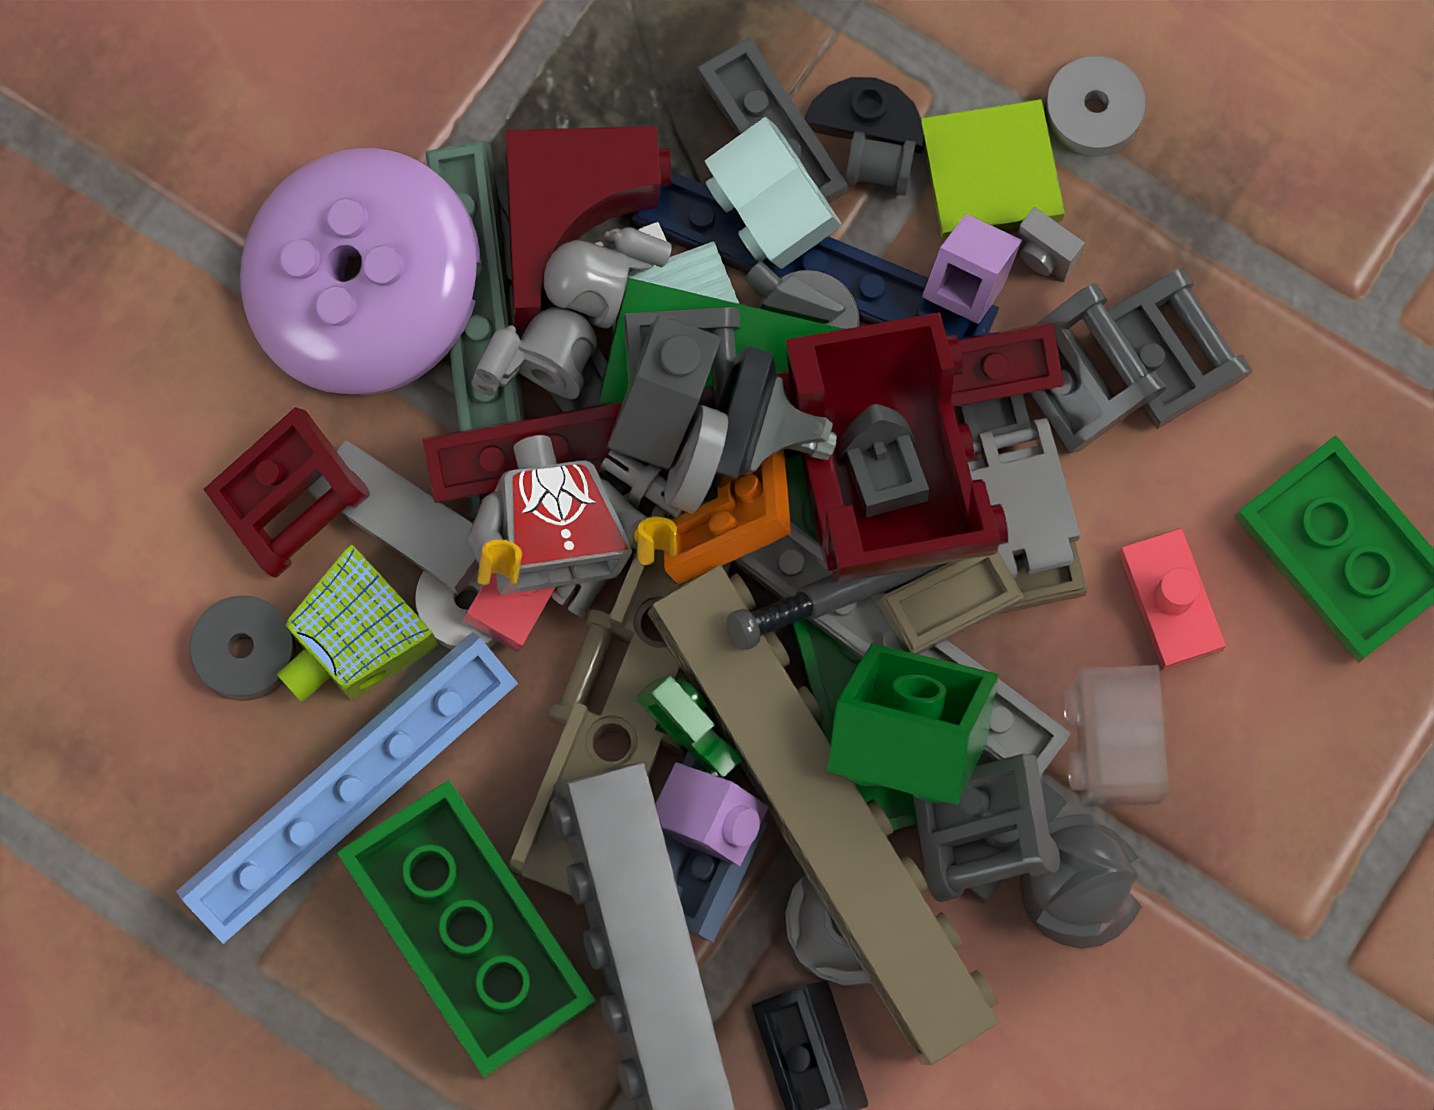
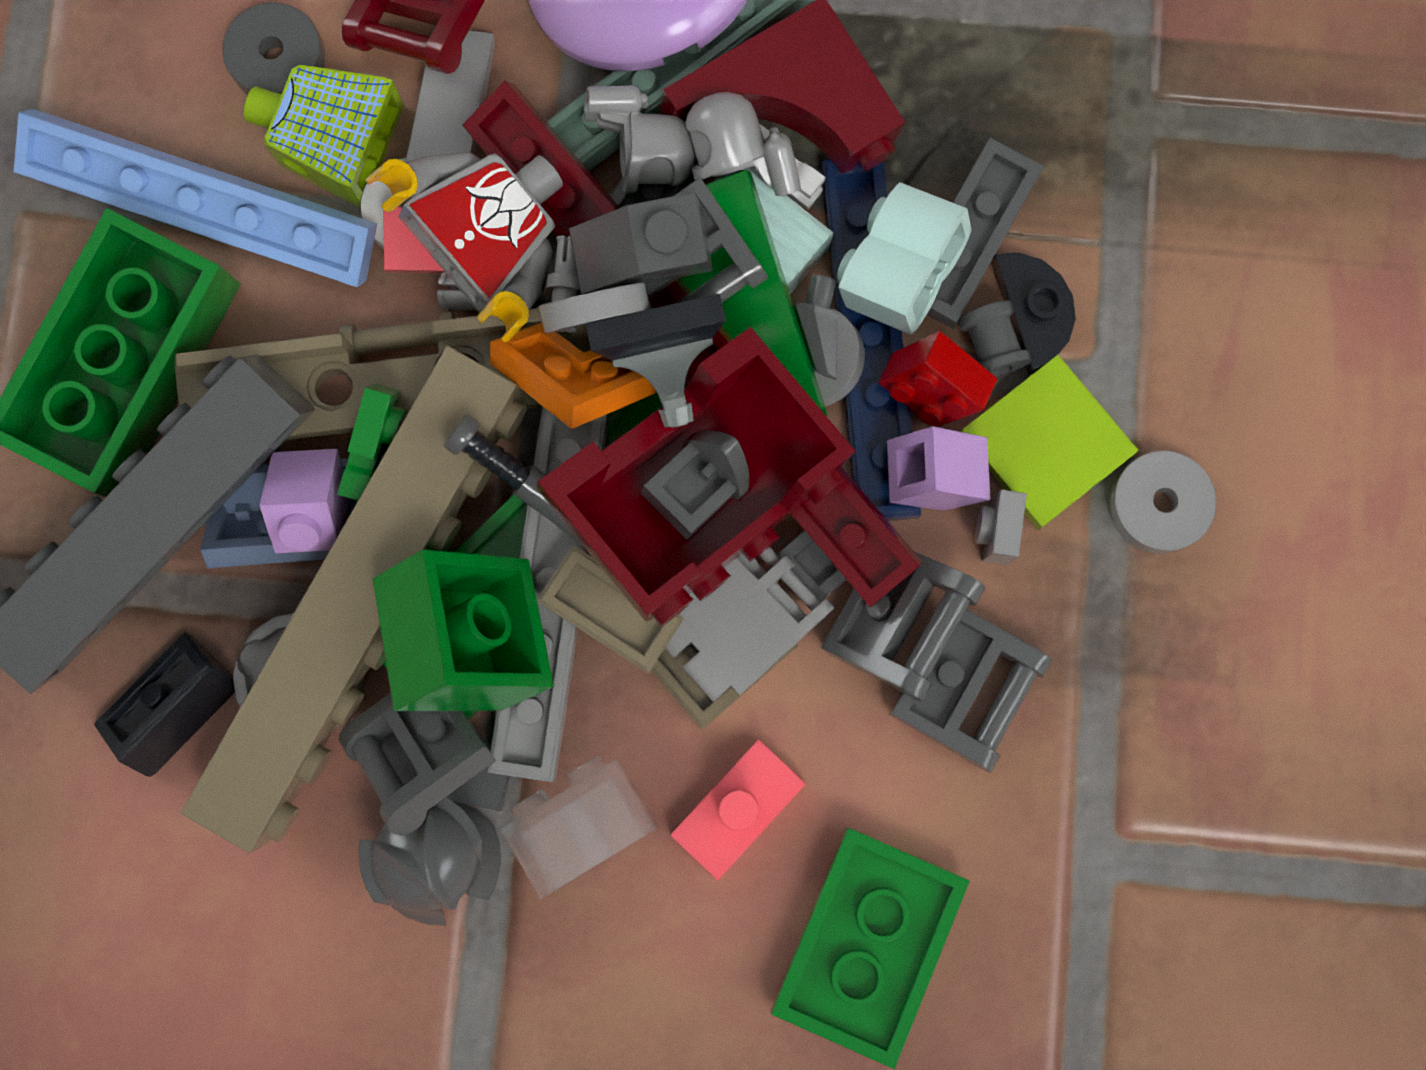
camera: 60 degrees right, 5 degrees up
none -> red piece [878,331,998,427]

